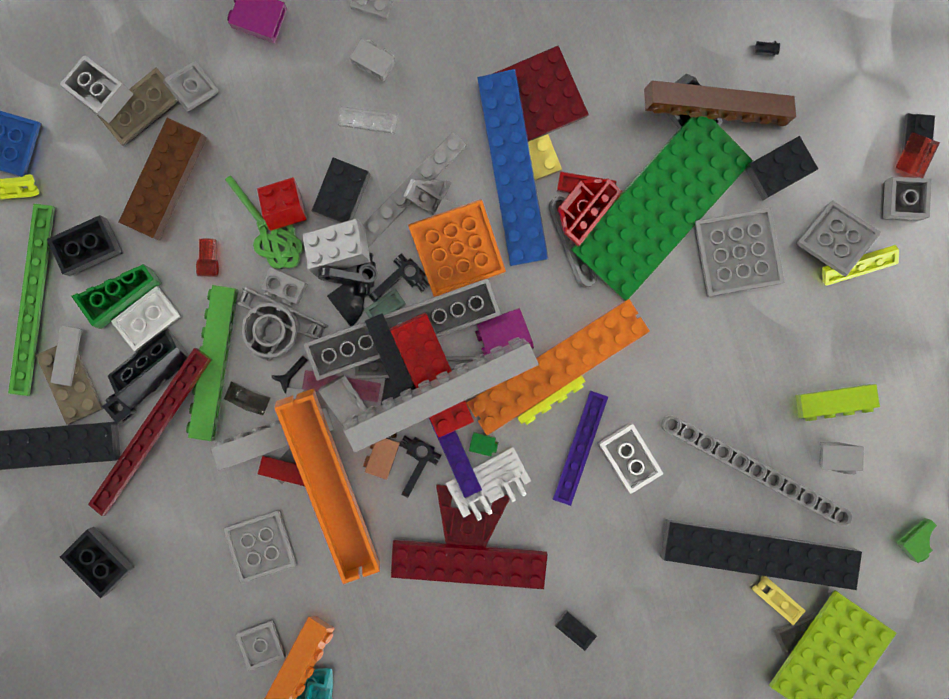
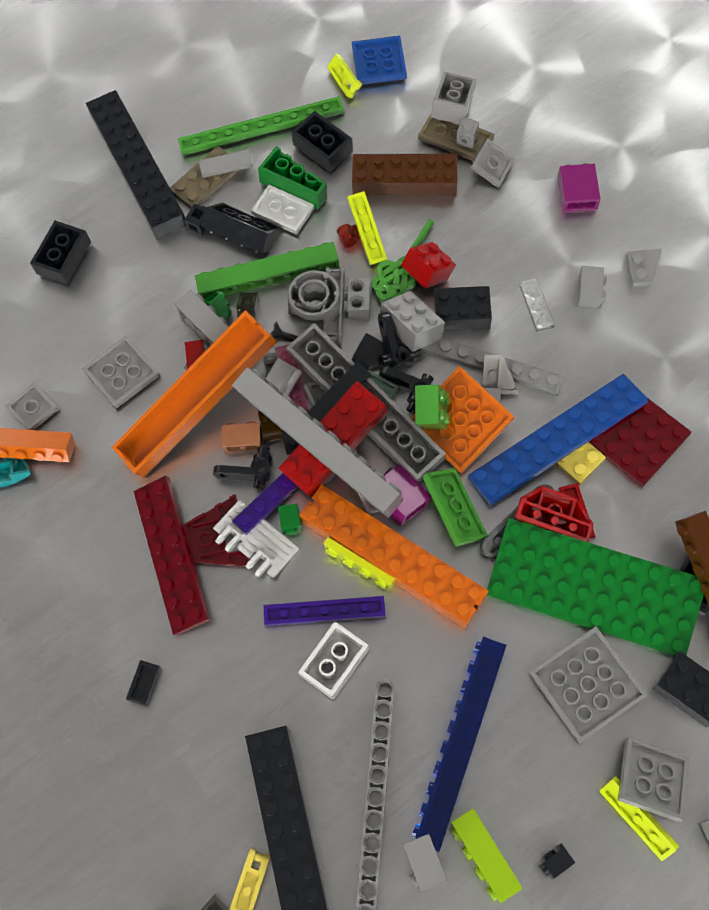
camera: 75 degrees right, 20 degrees down
dark red plate [88,348,212,516] -> none
none -> green brick [204,291,232,320]
none -> neon yellow plate [347,191,387,266]
none -> clear blue brick [412,637,507,852]
none -> bright green brick [415,385,450,430]
none -> bright green plate [423,468,487,547]
none -> light grey brick [456,118,479,149]
none -> black brick [538,843,575,879]

